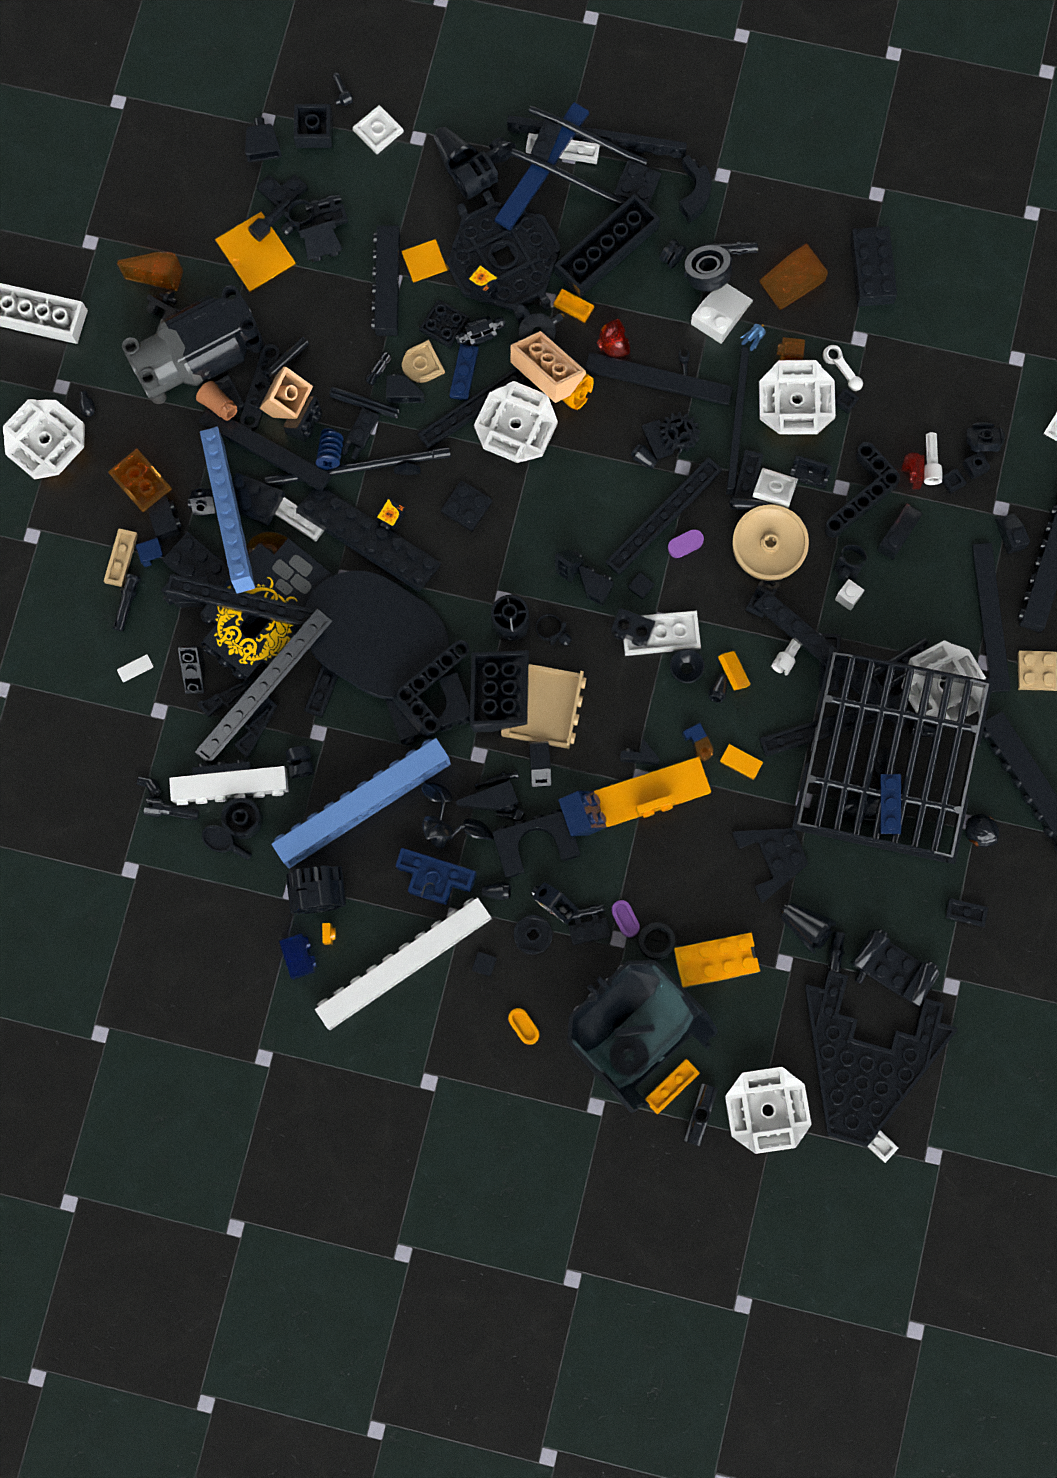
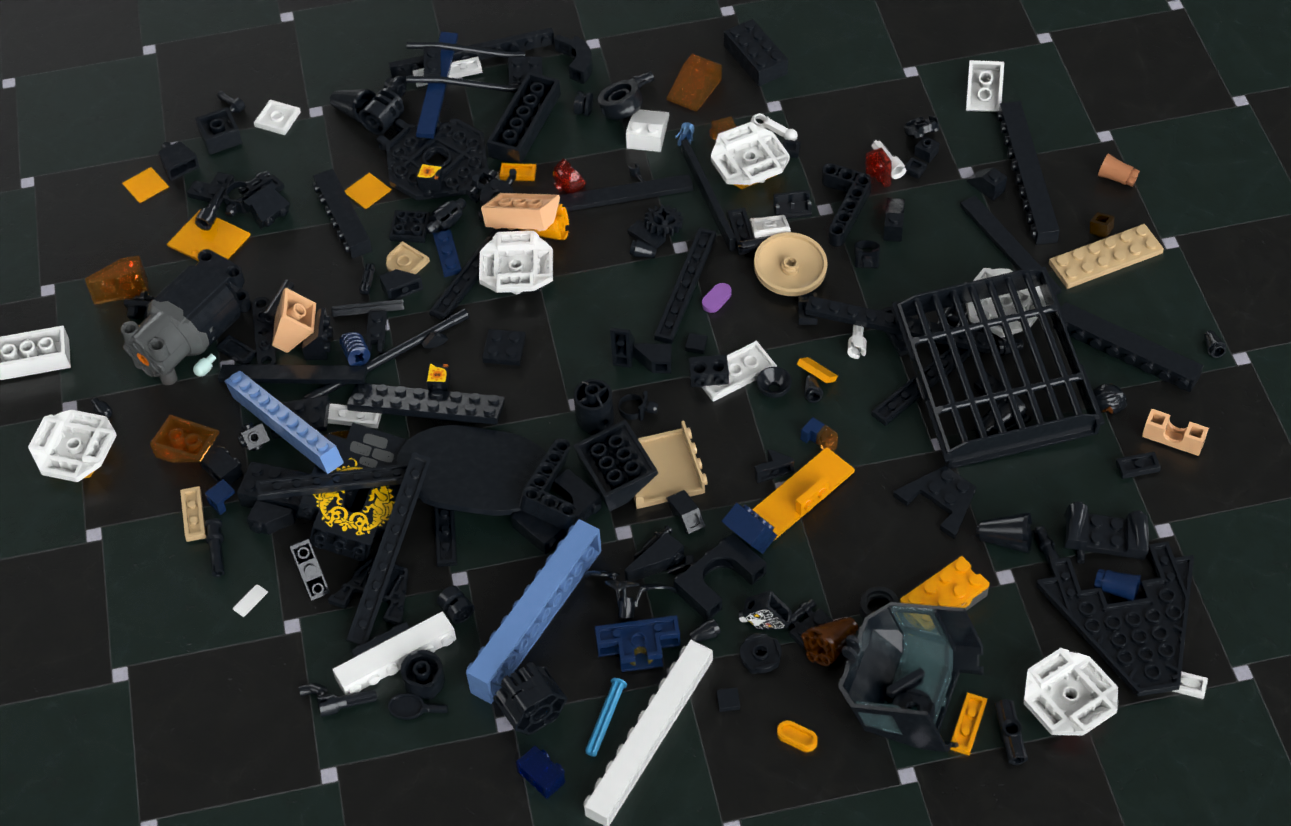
camera: 30 degrees left, 25 degrees down
nougat plant [196,381,237,421] -> none
light orange plate [322,923,336,945] -> none
medium lavender tile [611,900,640,938] -> none
light orange tile [720,744,763,780] -> none
white brick [835,579,864,611] -> none
dark blue plate [880,774,901,834] -> none
none -> light orange piece [122,167,169,203]
none -> light aqua cylinder [193,354,216,377]
none -> dark azure axle [585,678,627,757]
none -> reddish brown cone [801,617,858,666]
none -> dark blue plant [1094,569,1141,601]
none -> light nougat arch [1142,409,1209,456]

